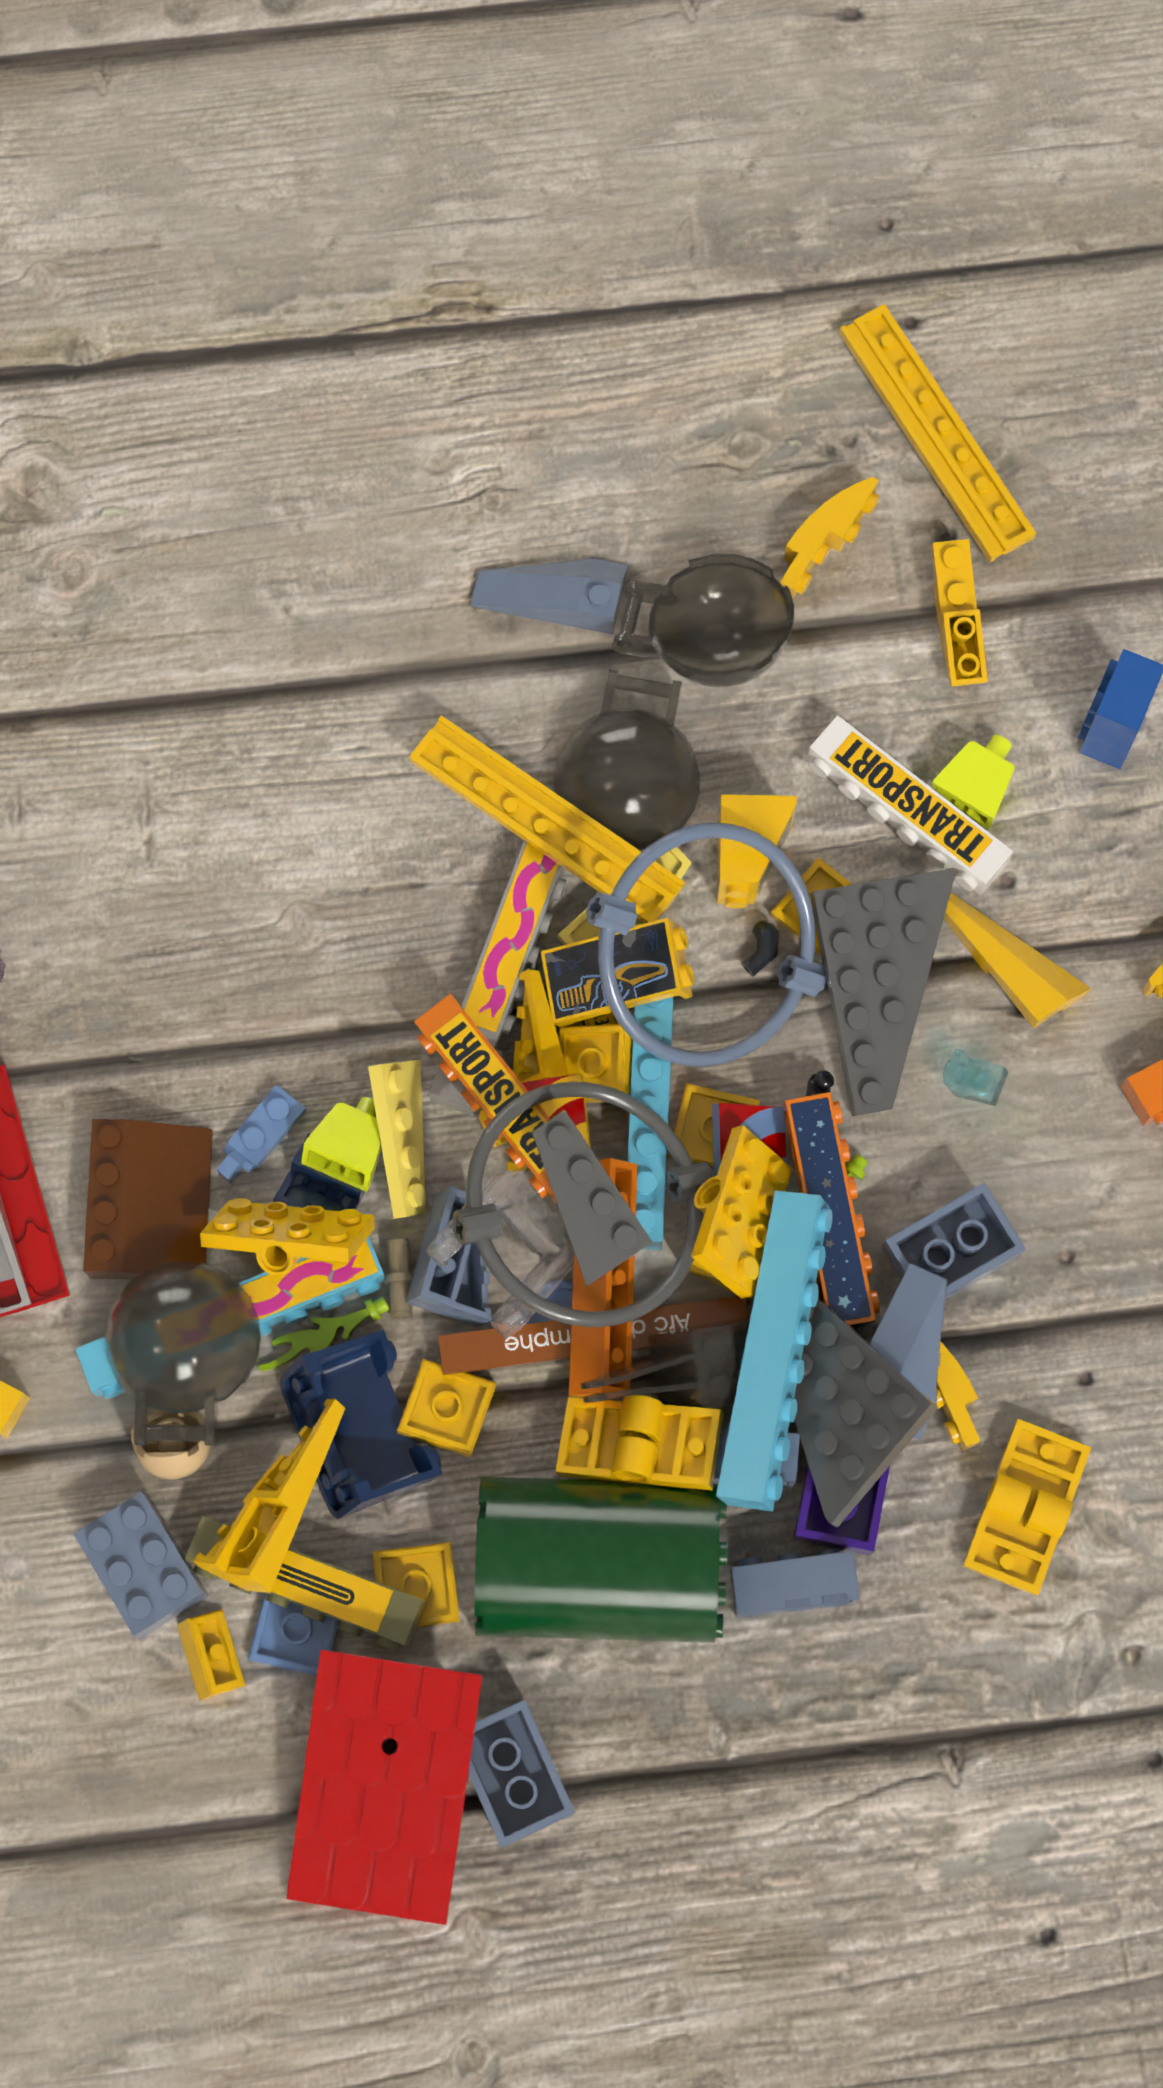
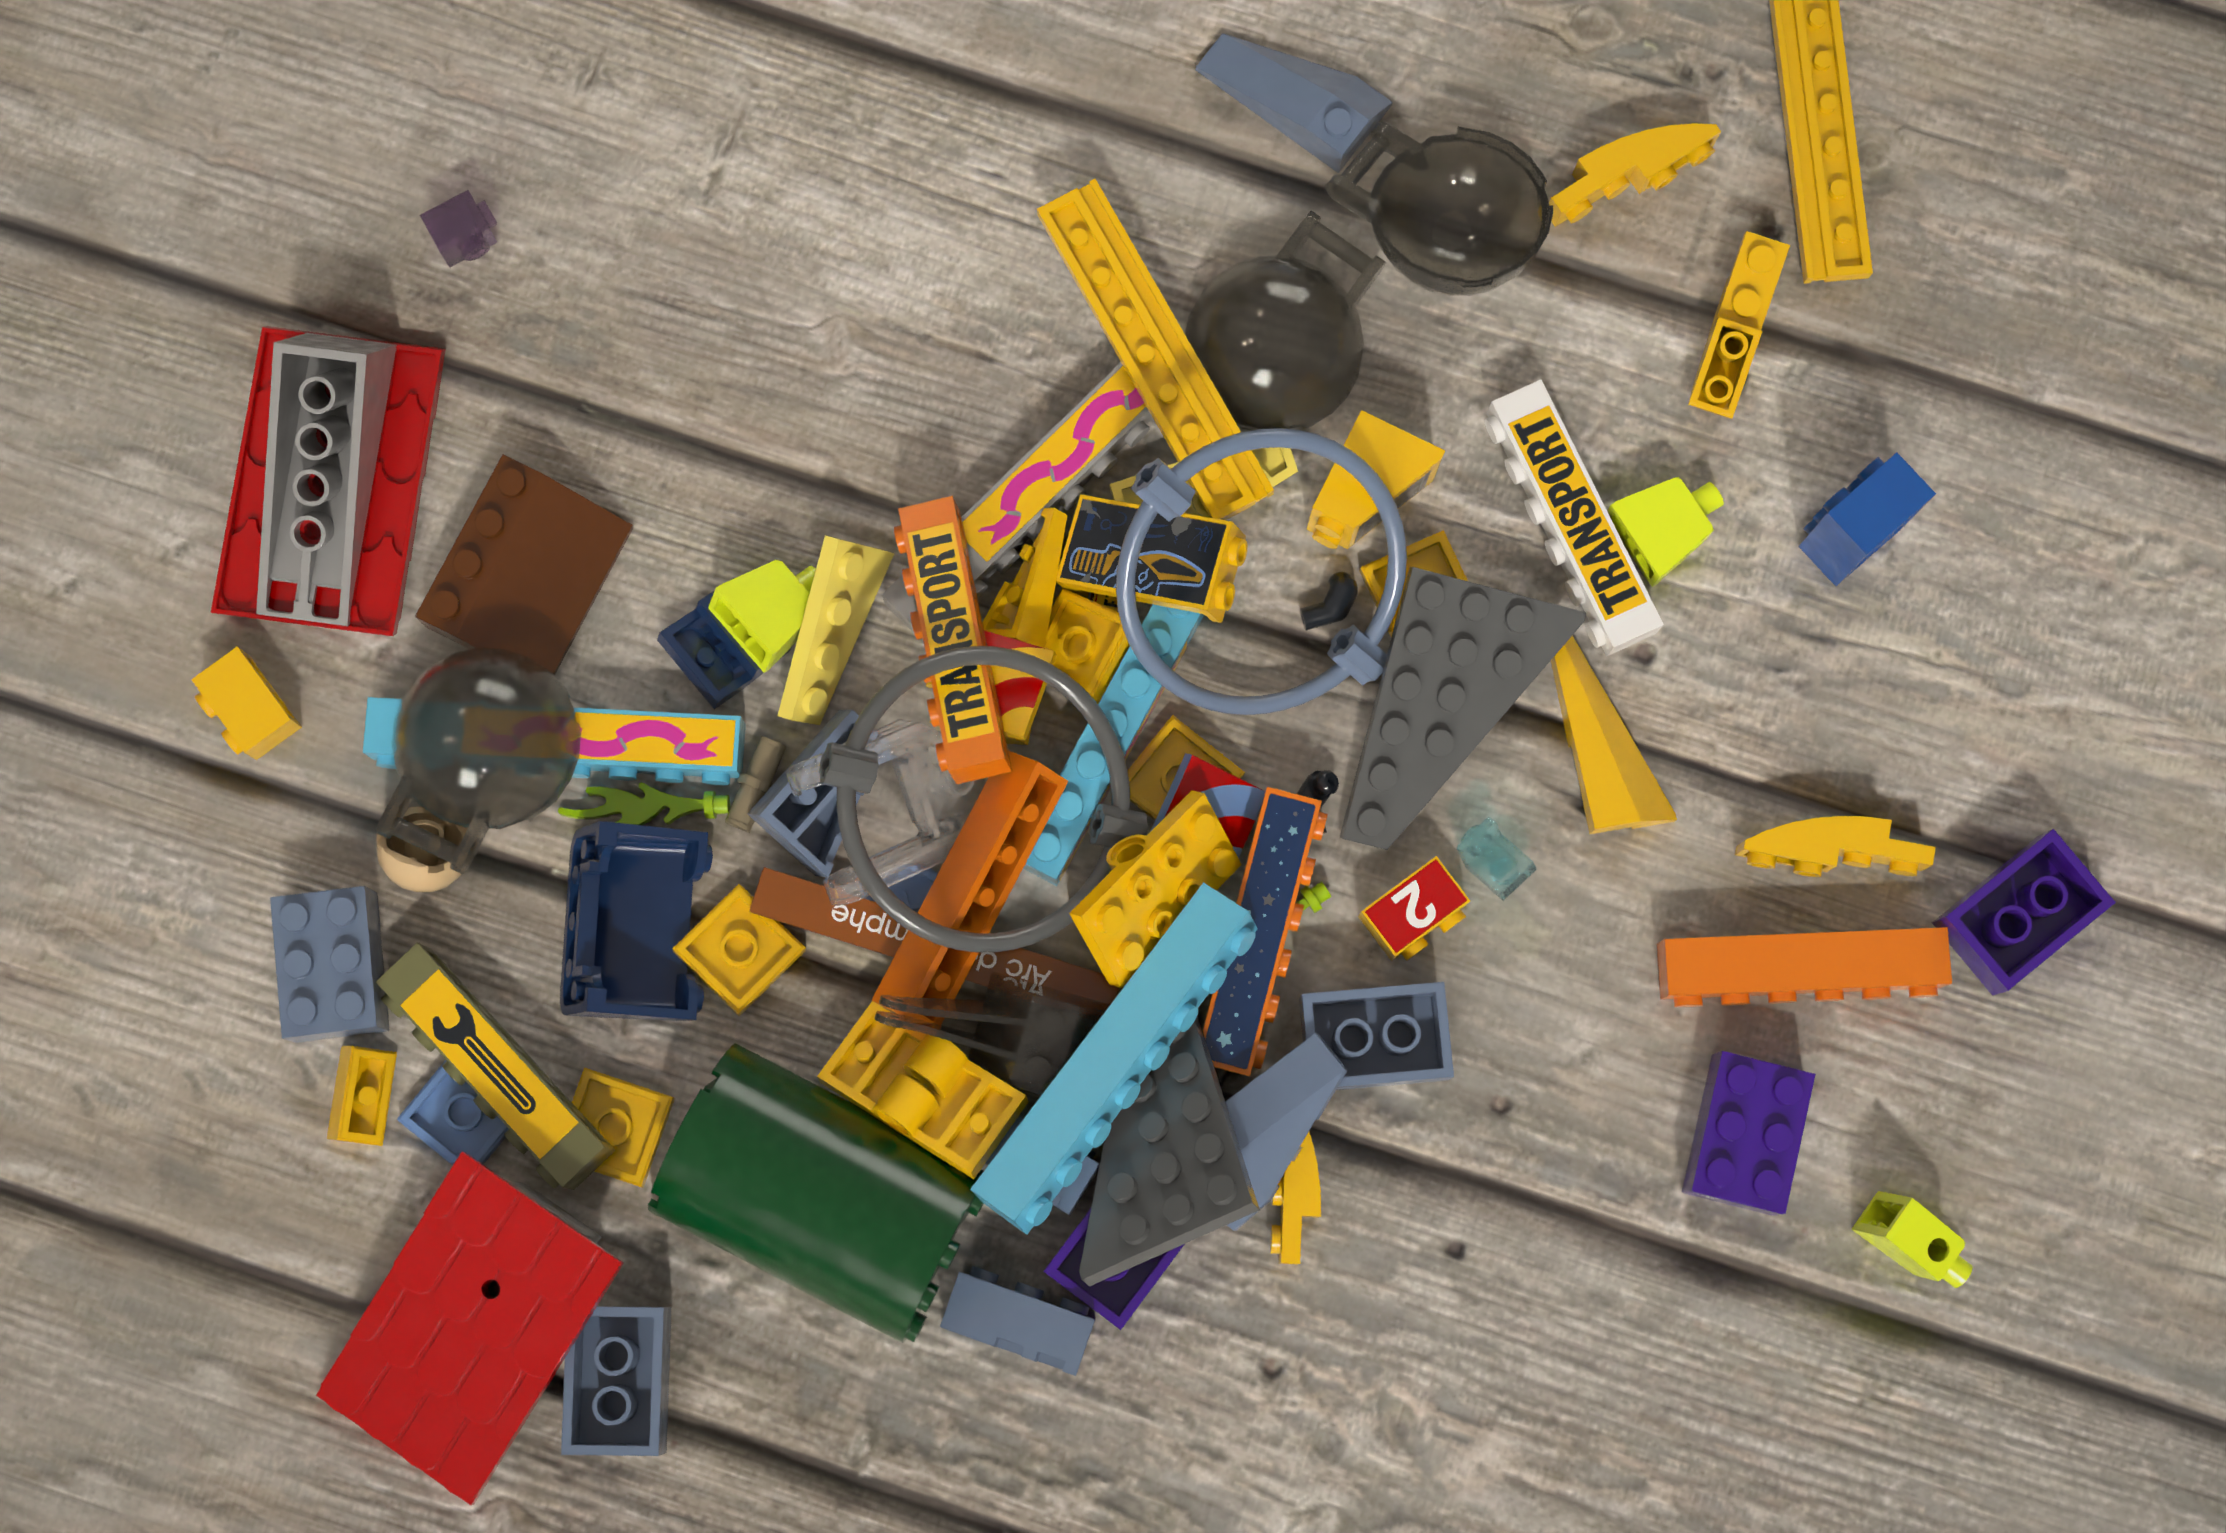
camera: 25 degrees right, 5 degrees up
yellow wedge [193,1399,345,1593] -> none
yellow plate [200,1198,375,1276] -> none
medium blue hinge [216,1085,307,1184] -> none
dark grey wing [532,1110,652,1286] -> none
yellow plate [962,1419,1091,1596] -> none
none -> red brick [1358,856,1470,961]

